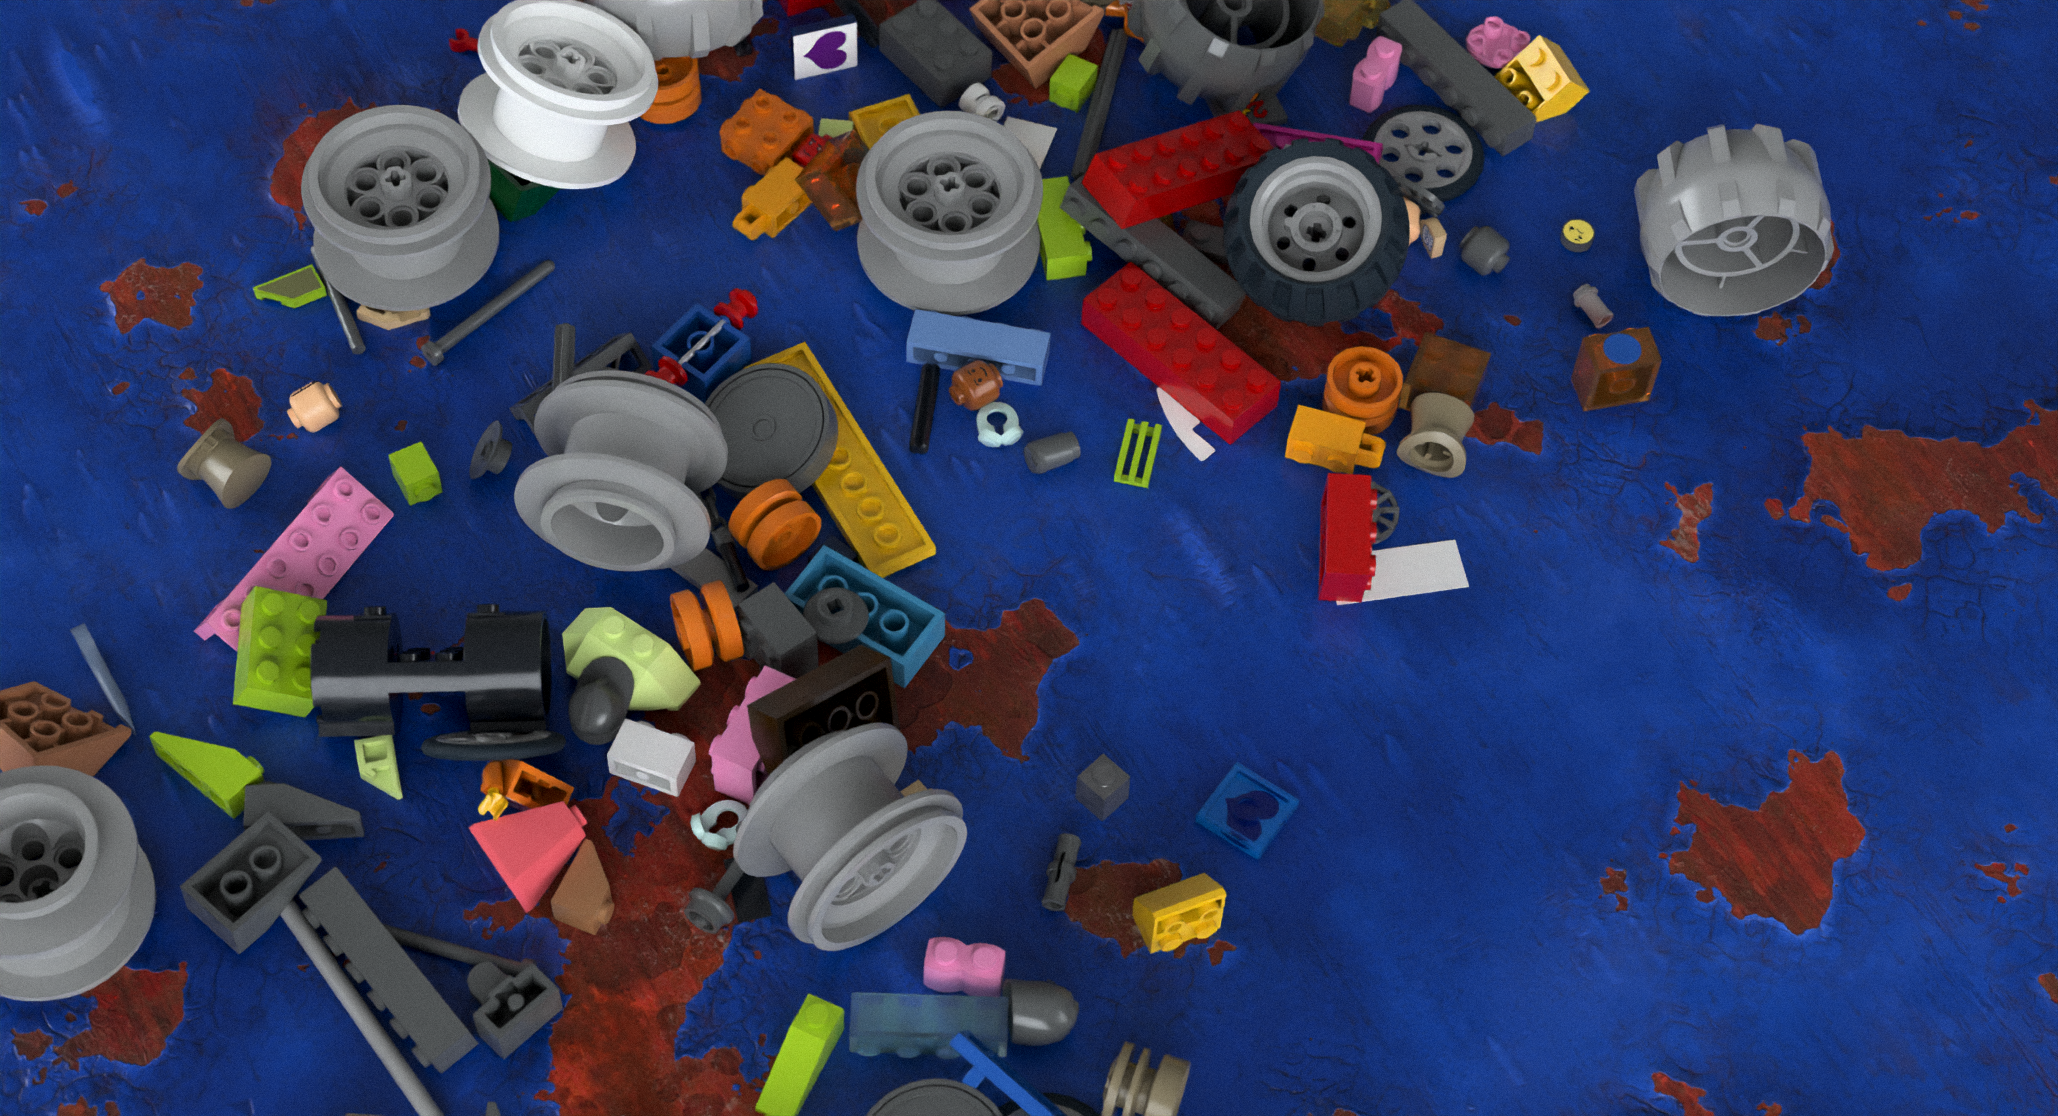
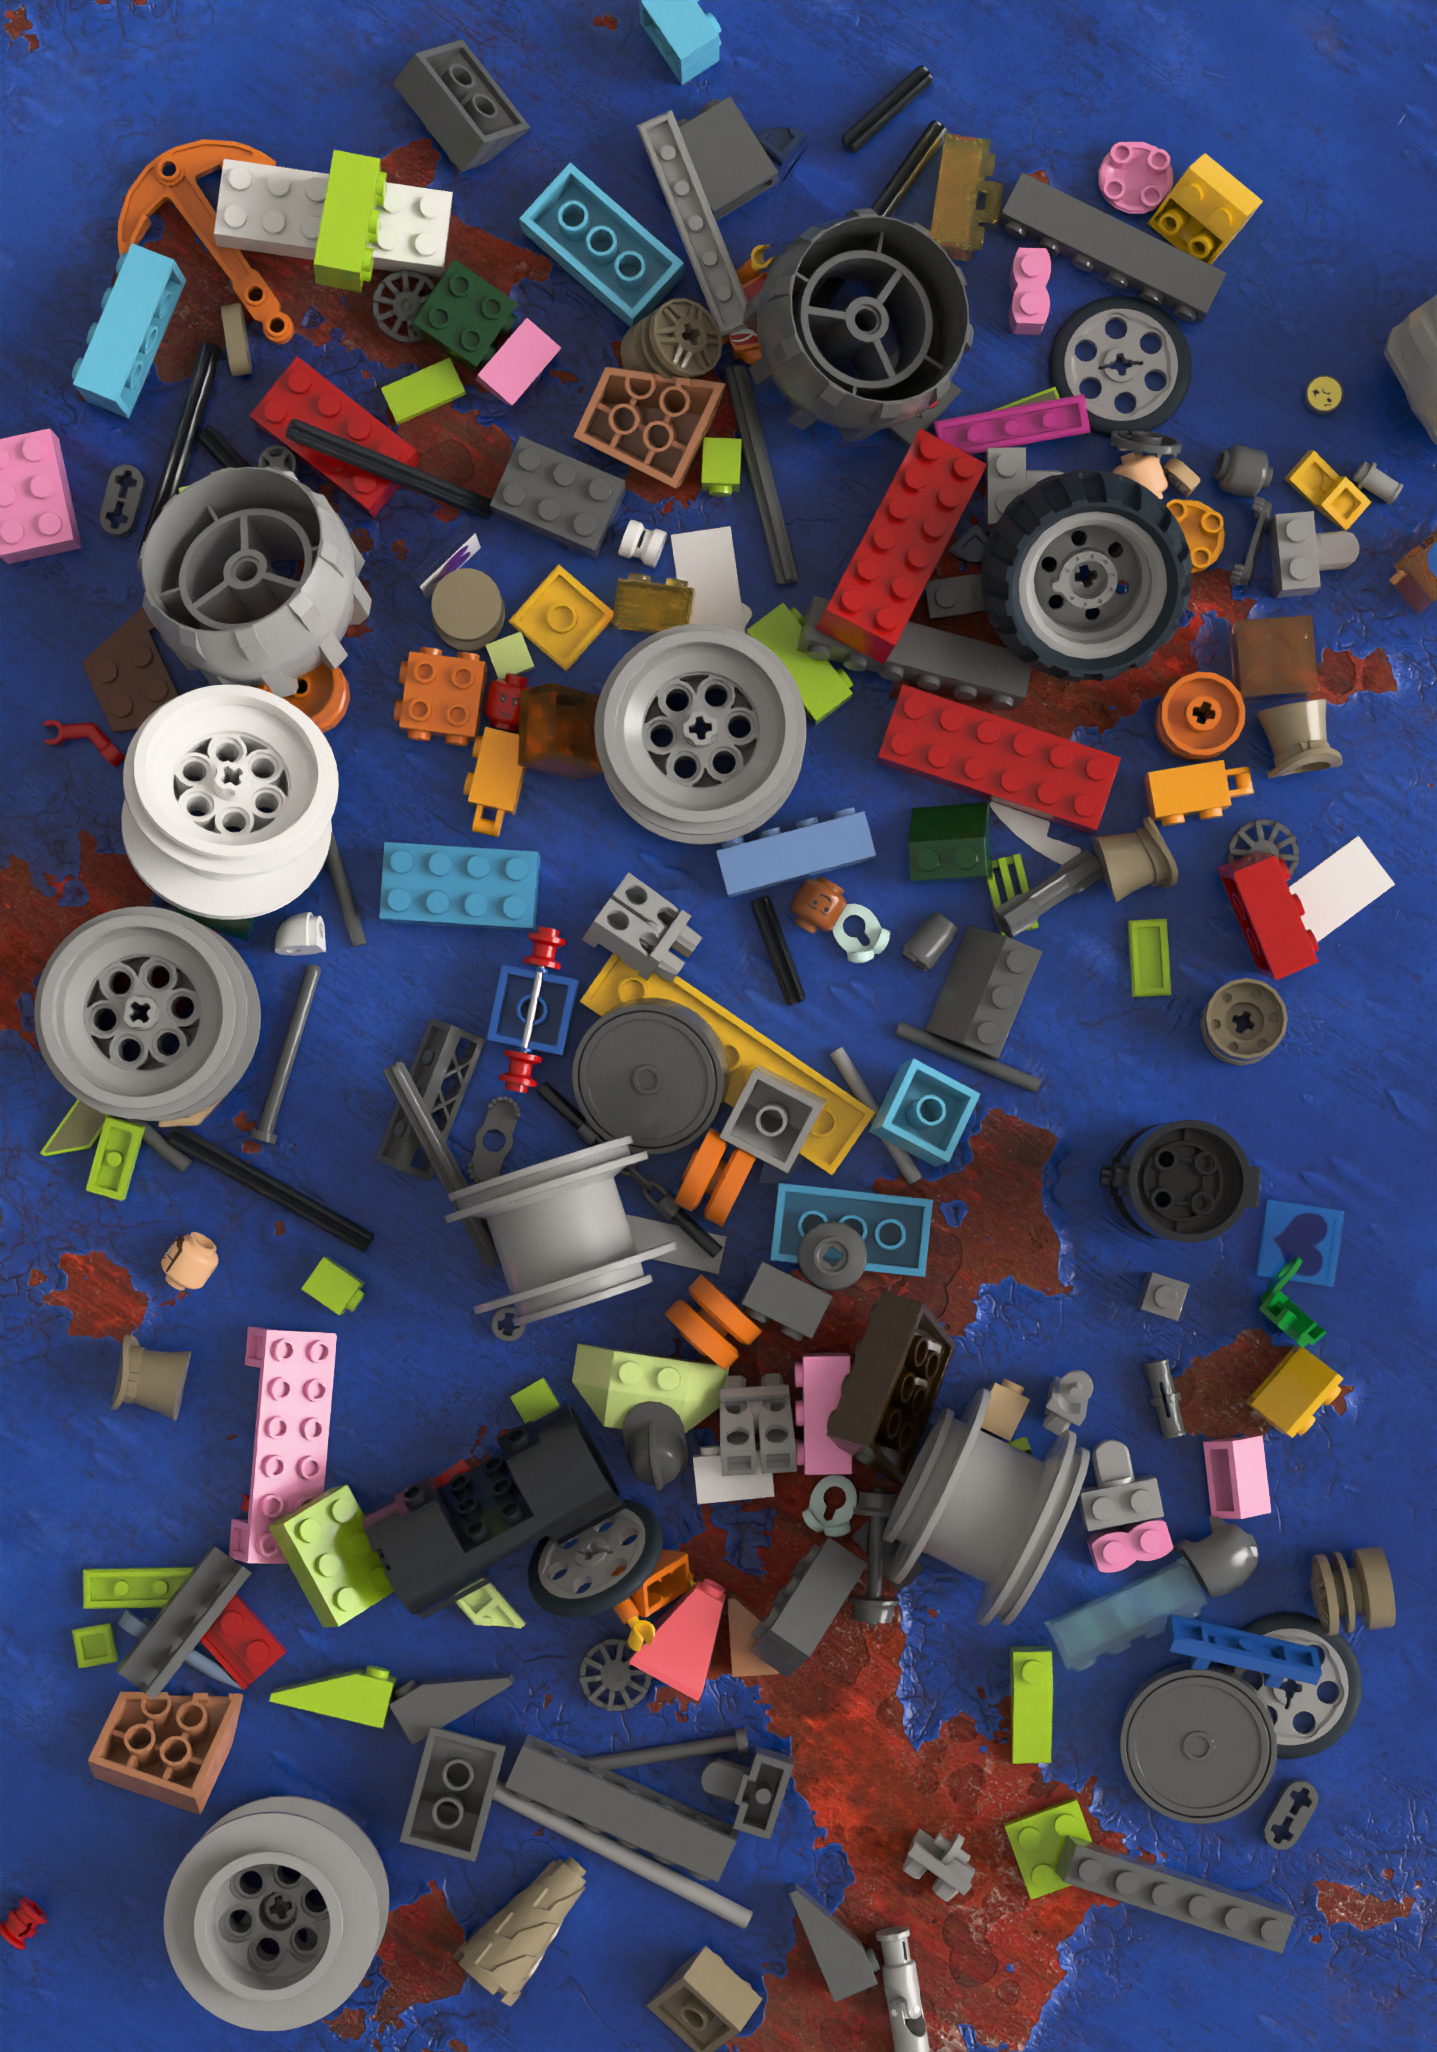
camera: 20 degrees left, 30 degrees up
dark grey piece [469,420,512,479] -> none
none -> lime tile [72,1622,119,1669]
none -> lime tile [83,1566,195,1609]
none -> lime plate [86,1116,146,1201]
none -> dark grey fence [115,1545,251,1700]
none -> black axle [168,1126,374,1251]
none -> red plate [200,1594,287,1690]
none -> white piece [275,912,326,956]
none -> dark grey bar [326,830,367,948]
none -> dark azure brick [379,842,540,932]
none -> dark tan hat [431,568,505,652]
none -> dark tan cone [453,1856,587,2007]
none -> dark grey bush [491,1306,526,1342]
none -> dark grey wheel [579,1638,652,1711]
none -> light grey hips [582,873,702,983]
none -> light grey slope [719,1065,827,1173]
none -> light grey hips [719,1373,797,1476]
none -> dark grey brick [749,1537,867,1678]
none -> light grey bar [829,1047,922,1185]
none -> medium azure brick [869,1058,980,1167]
none -> dark grey bar [895,1021,1042,1093]
none -> dark green slope [908,803,993,884]
none -> dark grey slope [925,925,1043,1060]
none -> dark grey axle [992,849,1104,938]
none -> light grey hips [1042,1370,1093,1436]
none -> light grey brick [1078,1439,1164,1531]
none -> dark tan hat [1093,816,1178,903]
none -> black cylinder [1099,1120,1261,1243]
none -> lime tile [1127,919,1171,998]
none -> light orange dish [1166,499,1225,573]
none -> dark tan wheel [1200,978,1288,1066]
none -> bright pink brick [1203,1436,1271,1519]
none -> dark grey piece [1229,496,1272,586]
none -> green piece [1259,1255,1327,1347]
none -> light grey brick [1268,511,1360,598]
none -> yellow slope [1284,450,1371,531]

